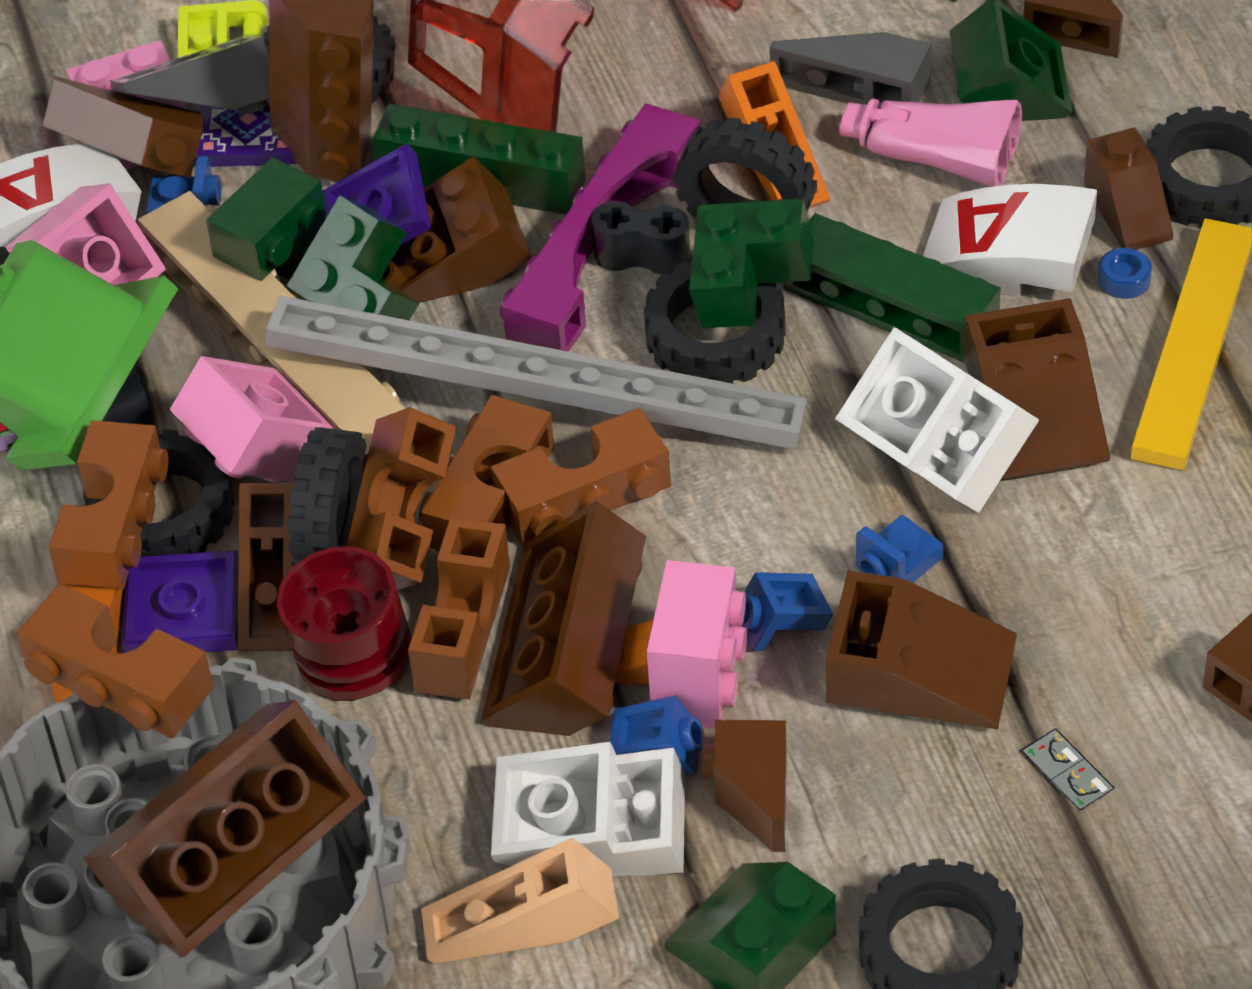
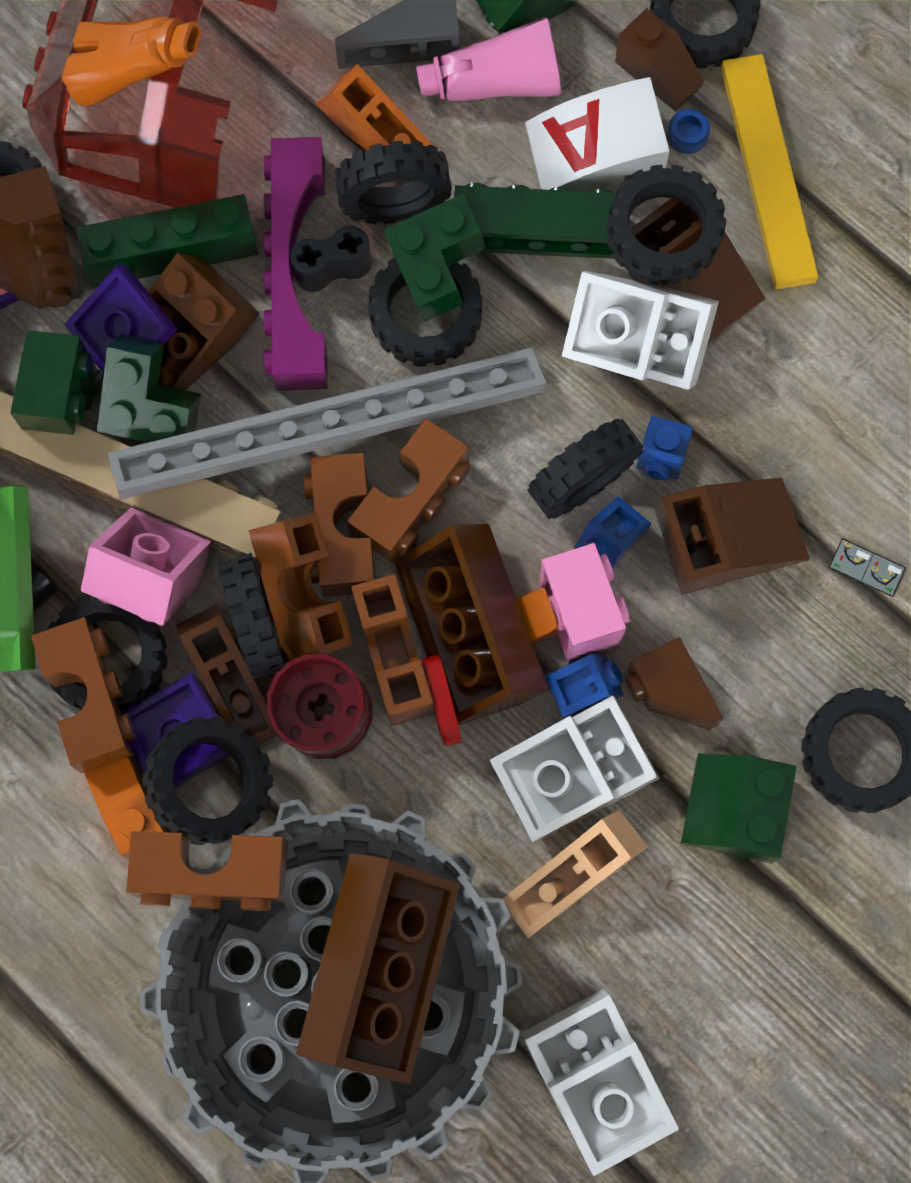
camera: 30 degrees left, 25 degrees up
none -> black tyre [142,716,273,845]
none -> red tile [422,654,462,747]
none -> black tyre [527,418,644,519]
none -> black tyre [606,164,726,285]

